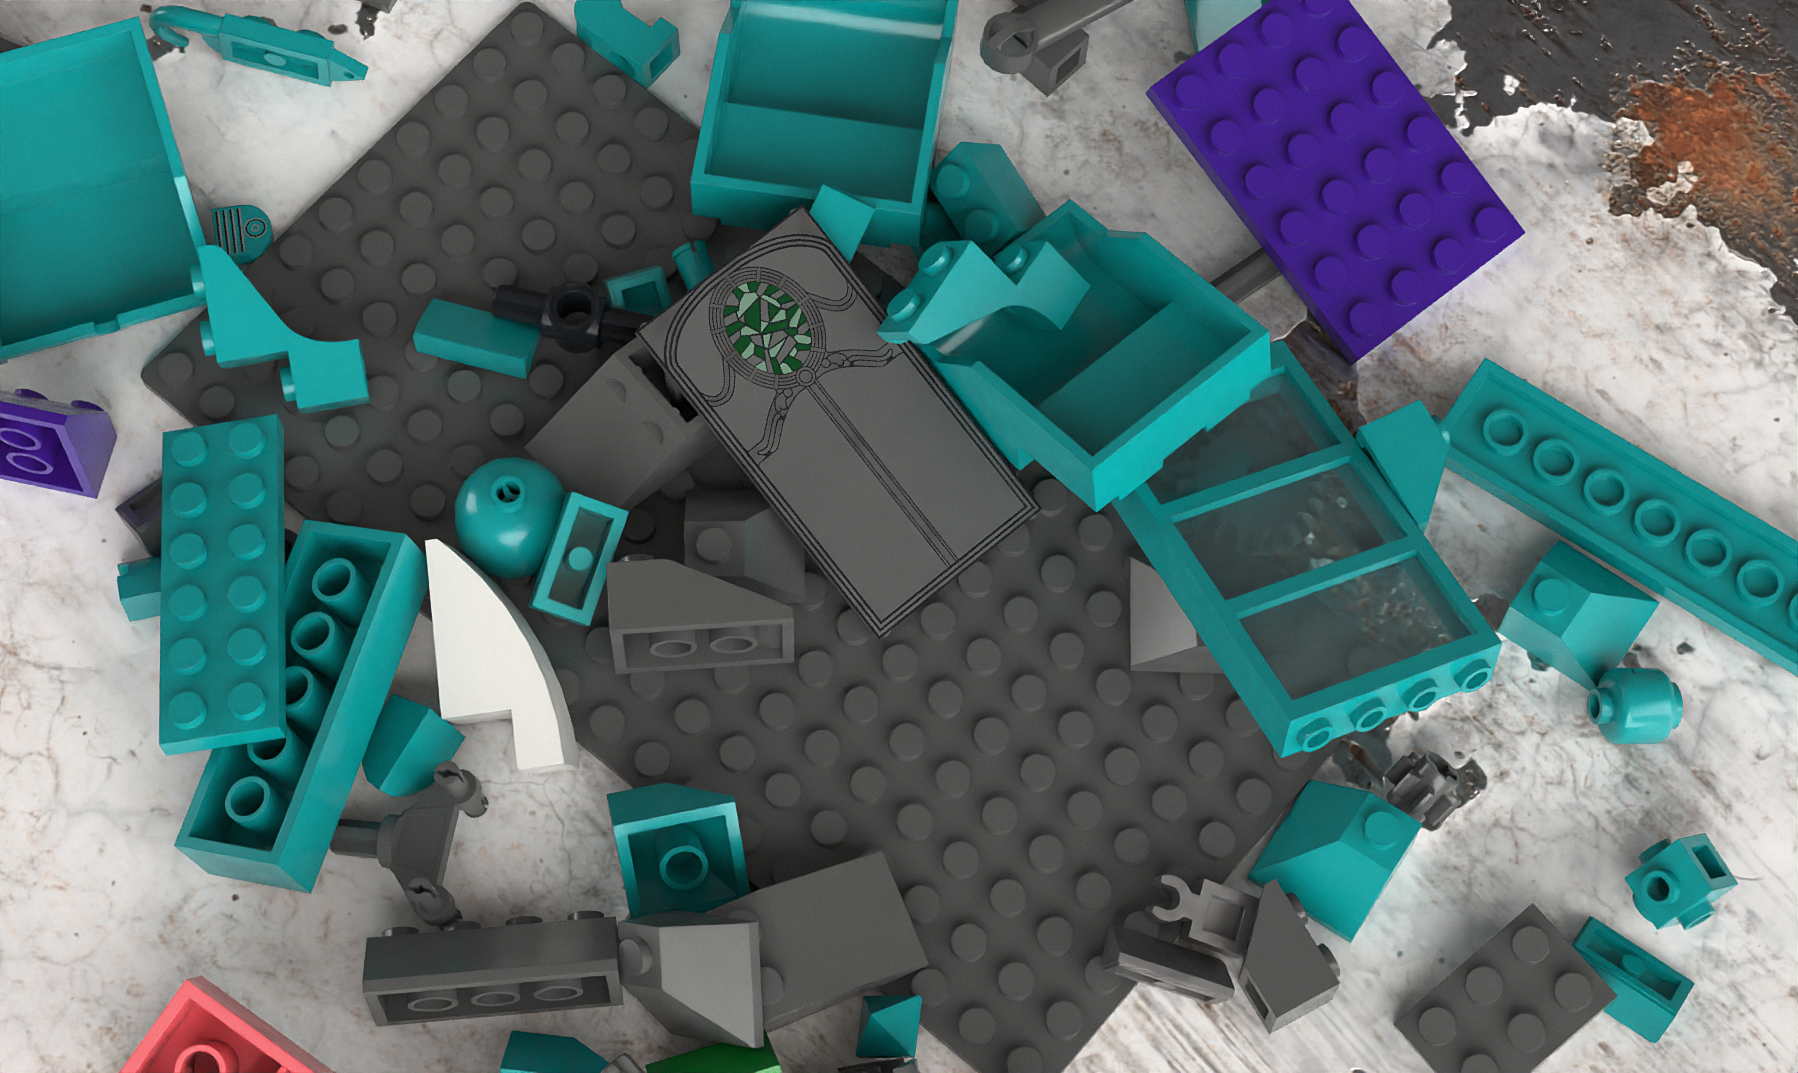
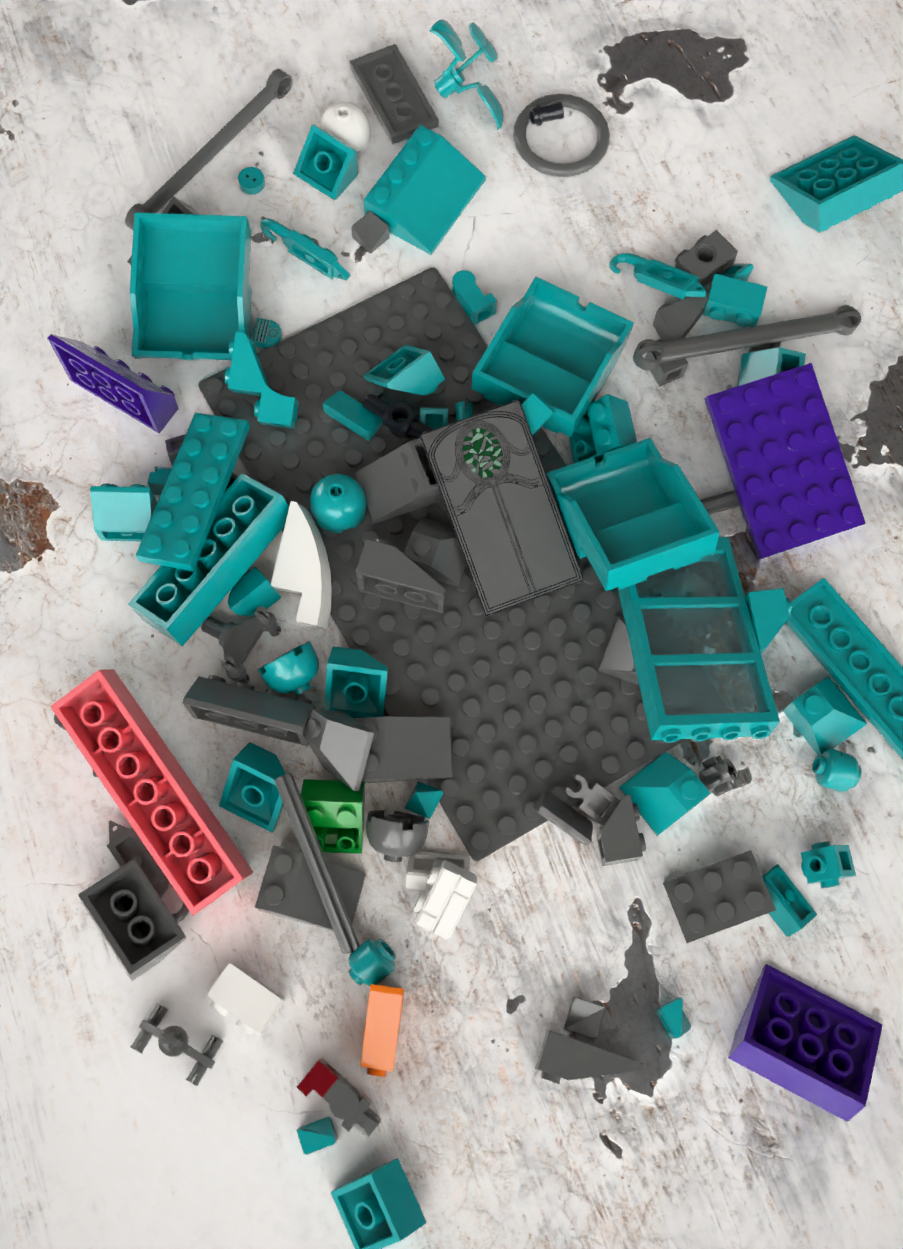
camera: 20 degrees right, 5 degrees up
teal brick [527,491,629,626] -> none
teal arch [876,240,1091,344] -> none
none -> slope [90,483,157,542]
none -> teal cylinder [257,641,319,696]
none -> teal slope [363,345,445,395]

